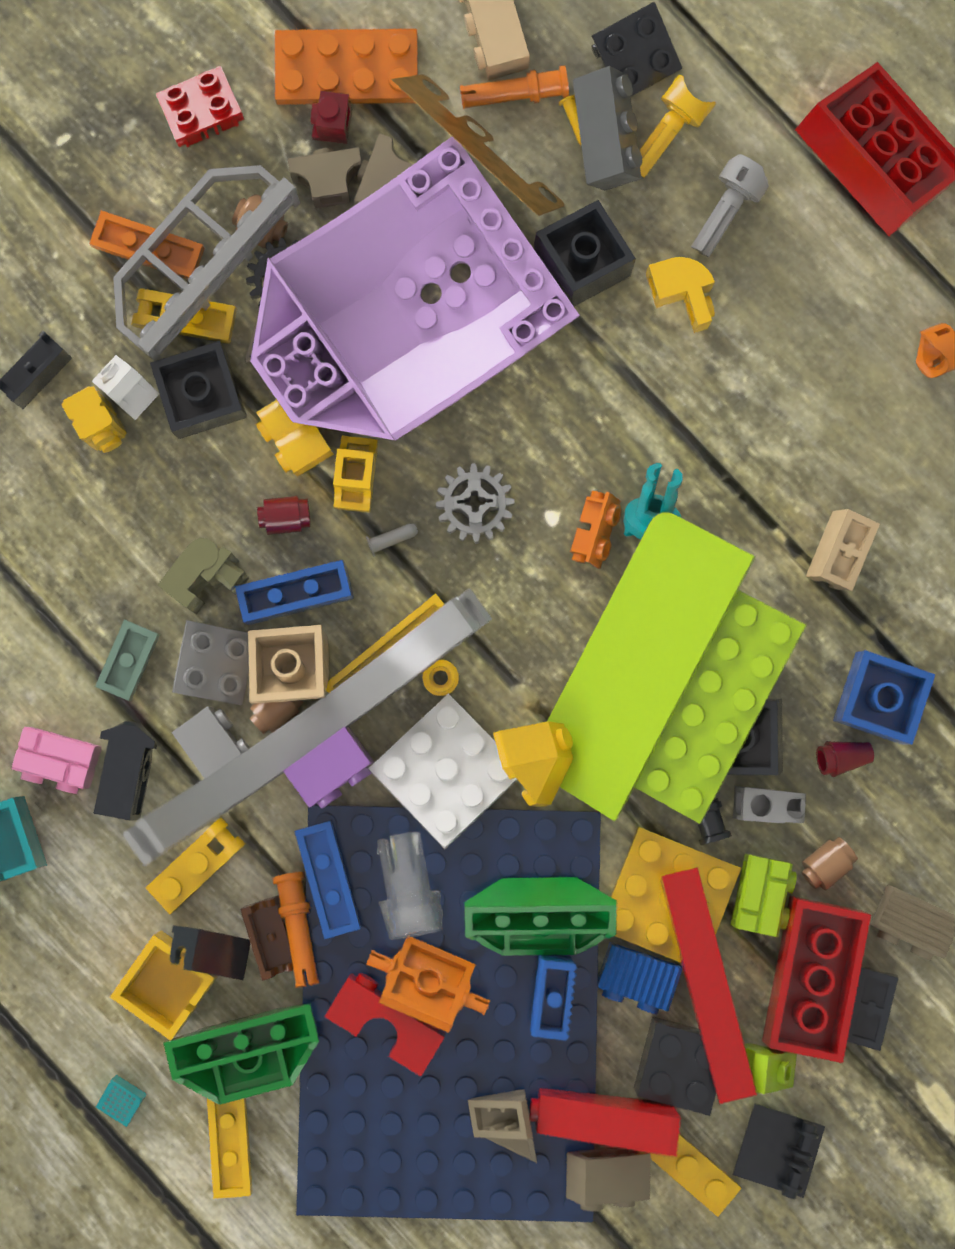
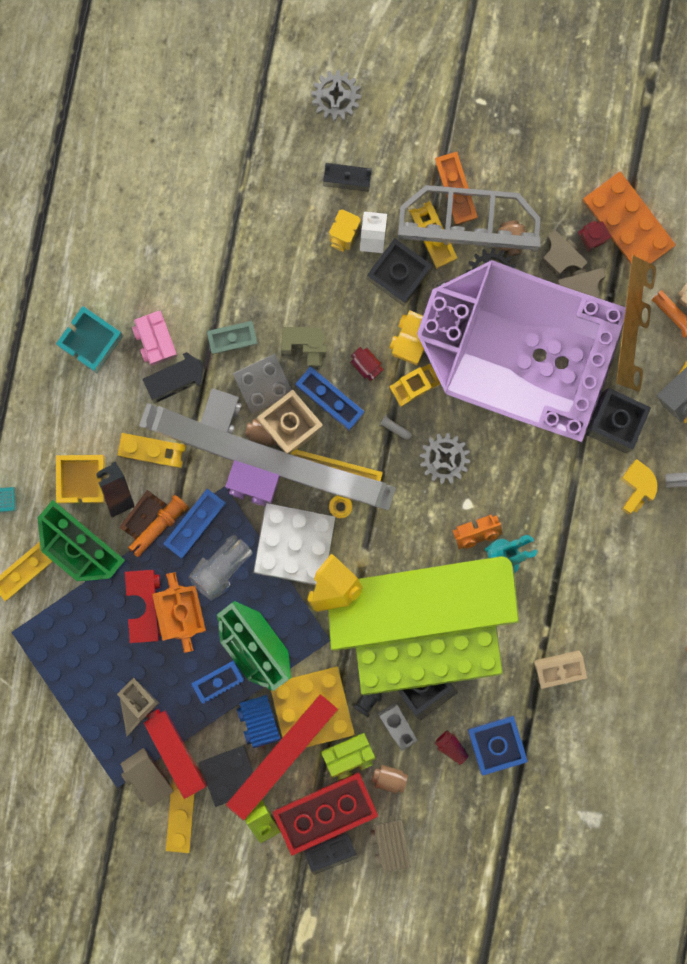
camera: 55 degrees right, 0 degrees up
hinge [156,66,245,148] -> none
black hinge [733,1103,825,1199] -> none

